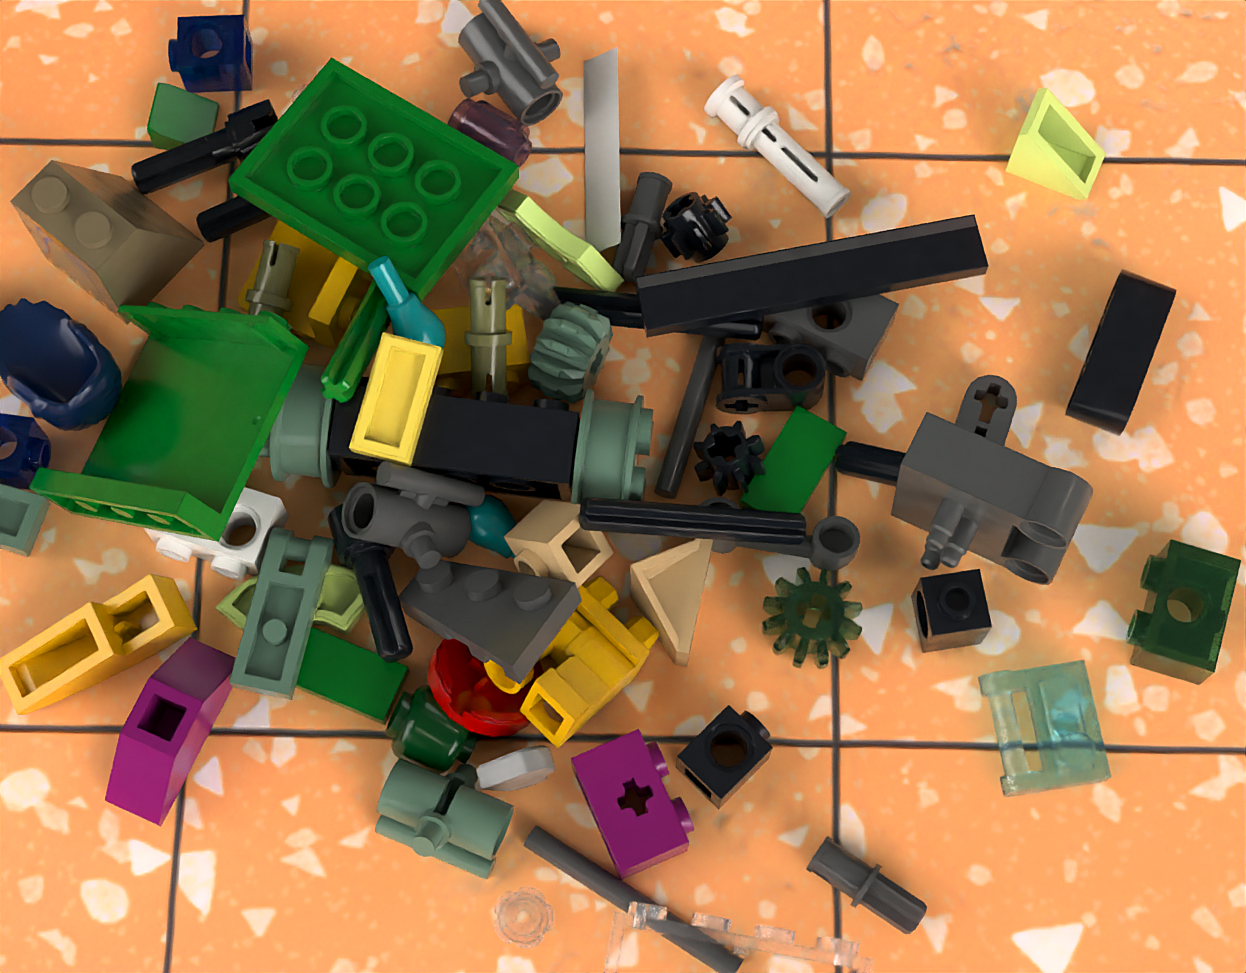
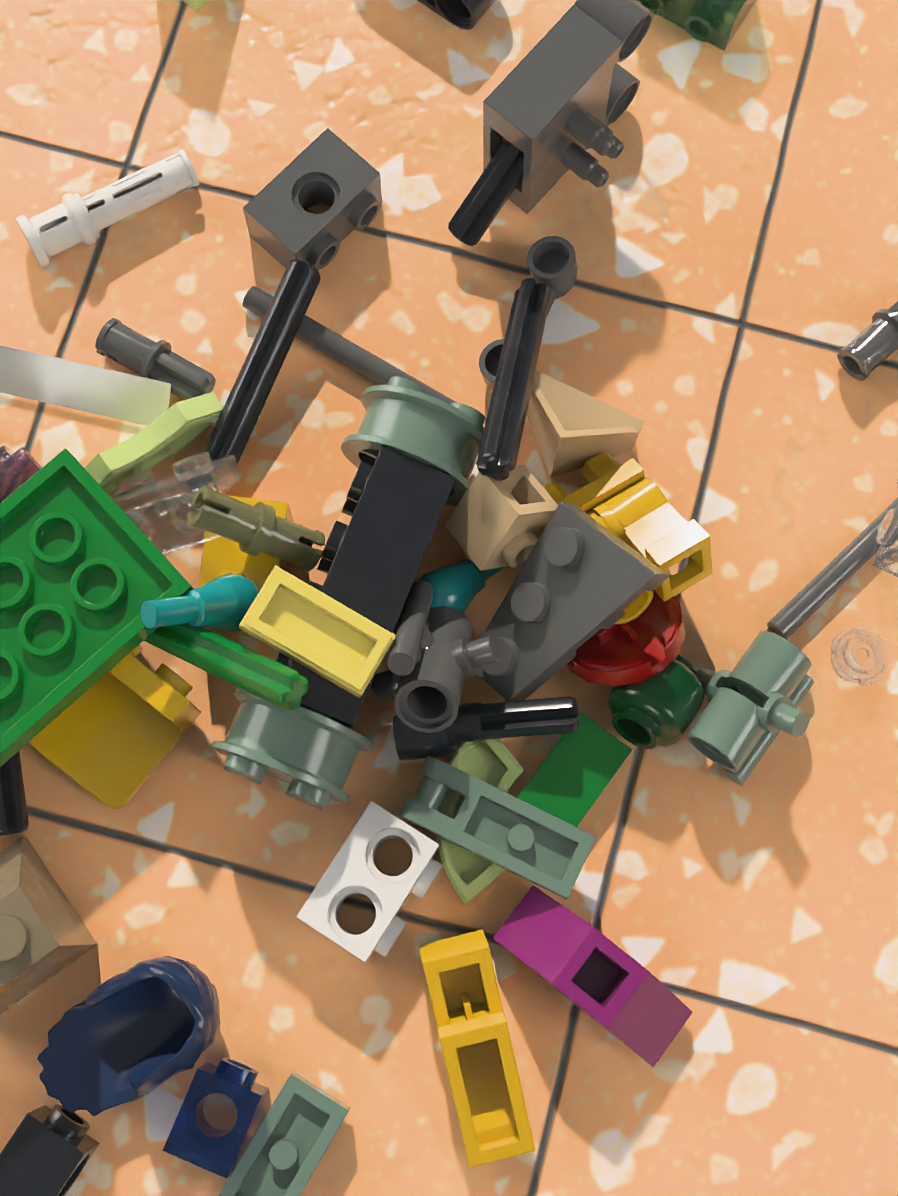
camera: 80 degrees left, 5 degrees up
green panel [29,302,310,542] -> none
olive pin [245,240,300,317] -> none
light grey tile [476,745,555,791] -> none
sand green gear [527,301,613,404] -> none
magenta brick [571,729,694,880] -> none
black tile [635,214,989,338] -> none
black gear [660,192,732,263] -> none
black brick [676,705,773,810] -> none
black gear [693,420,766,497] -> none
black piece [715,342,826,415] -> none
green tile [739,405,847,513] -> none
clear green gear [761,567,863,669] -> none
black brick [911,569,992,653] -> none
dark grey beam [955,375,1017,446] -> none
clear light blue plate [978,660,1112,797] -> none

